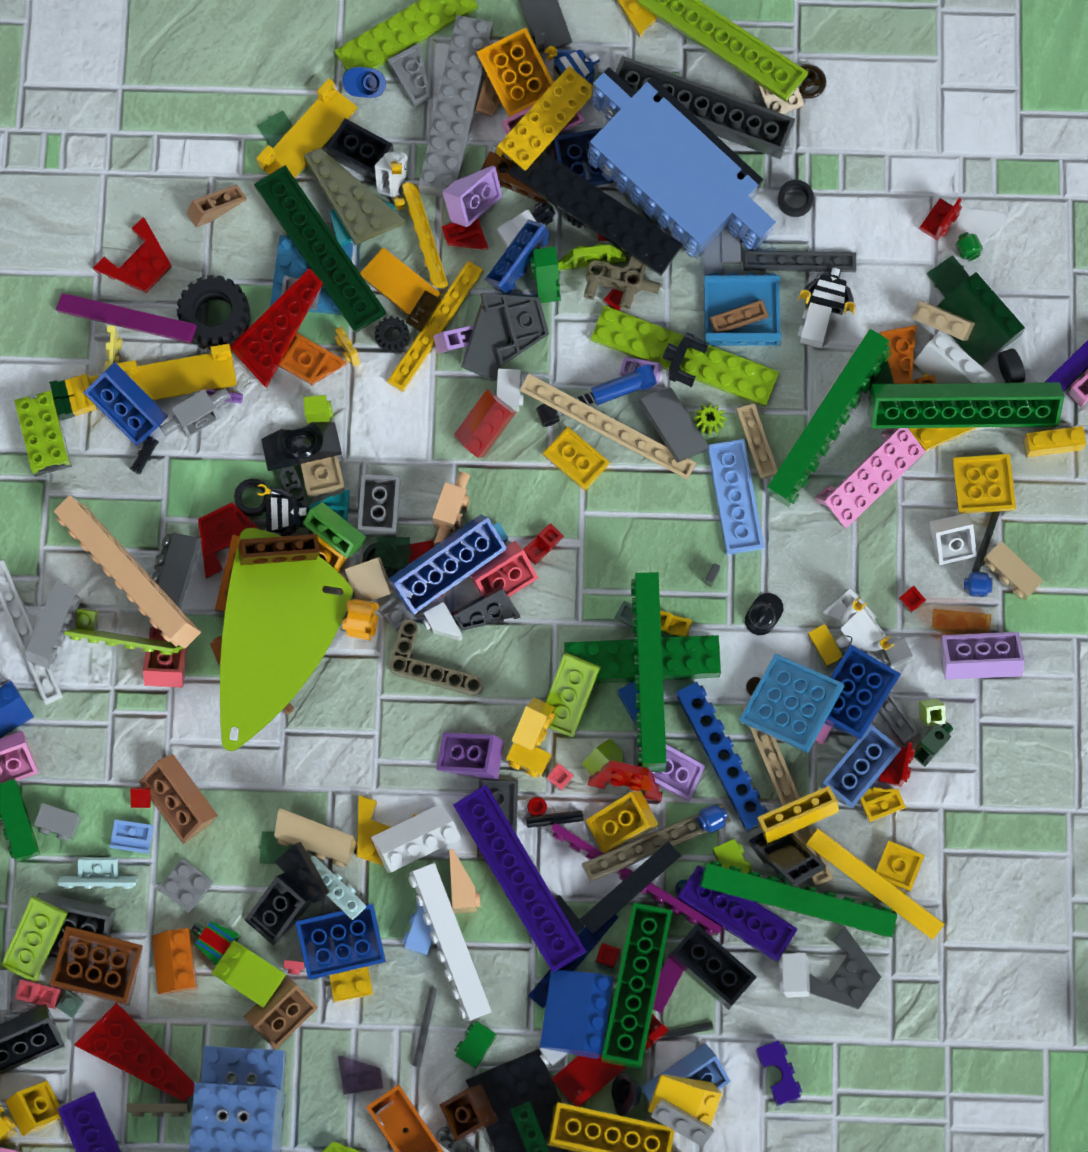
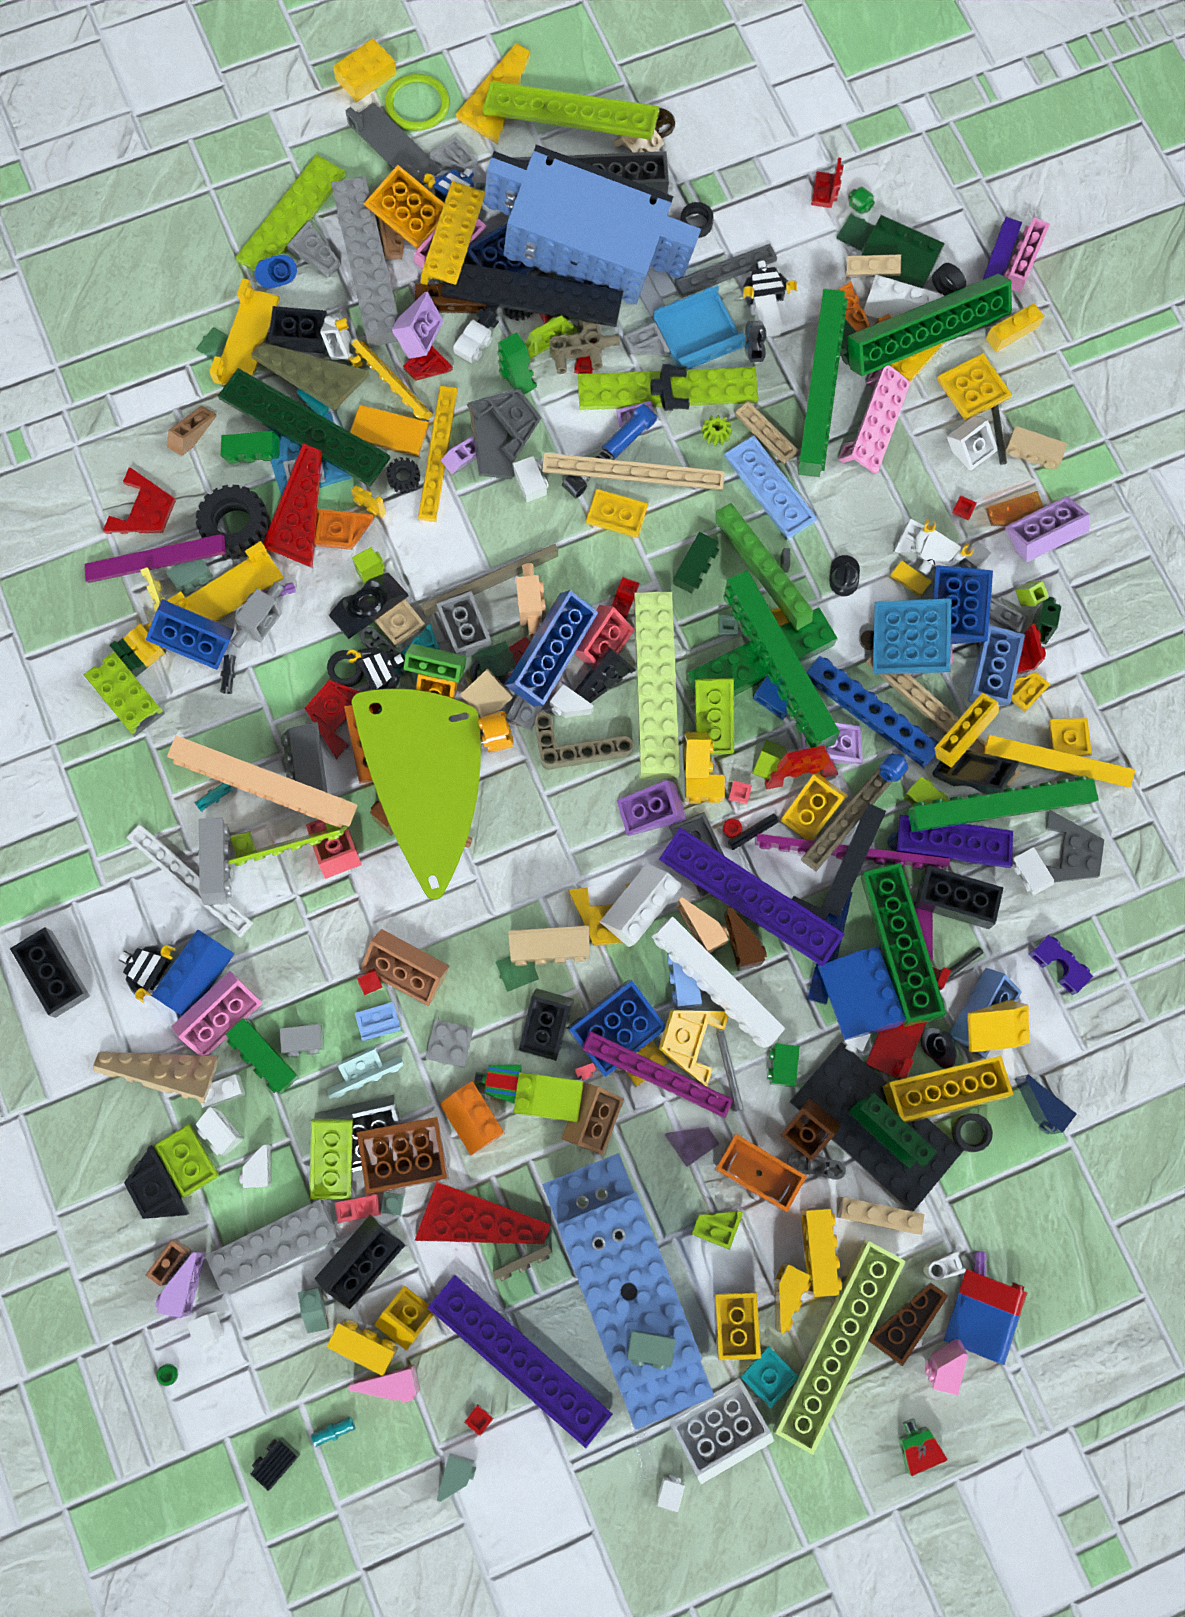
camera: 30 degrees left, 0 degrees up
reddish brown brick [238,534,320,565] -> none
black wing [275,842,330,903] -> none
light aqua bracket [310,856,366,920] -> none
dark brown plate [406,290,441,332] -> none
red slope [454,389,517,458] -> none
blue slope [484,219,550,295] -> none
red tile [595,943,620,969] -> none
dark grey tile [639,387,710,463] -> none
light grey plate [651,1098,714,1147] -> none
medium nougat tile [709,299,769,333] -> none
blue head [964,572,992,597] -> none
none -> sand green brick [166,559,213,595]
none -> teal pin [194,783,233,812]
none -> green brick [220,431,280,464]
none -> dark tan tile [421,544,558,617]
none -> light grey wing [430,137,478,173]
none -> magenta tile [581,1031,733,1118]
none -> light grey wing [623,323,670,355]
none -> yellowish green brick [634,592,680,779]
none -> yellow wing [659,1010,728,1087]
none -> dark green brick [673,532,720,594]
none -> bright green brick [716,503,813,631]
none -> reddish brown slope [724,907,767,971]
none -> black brick [745,320,766,362]

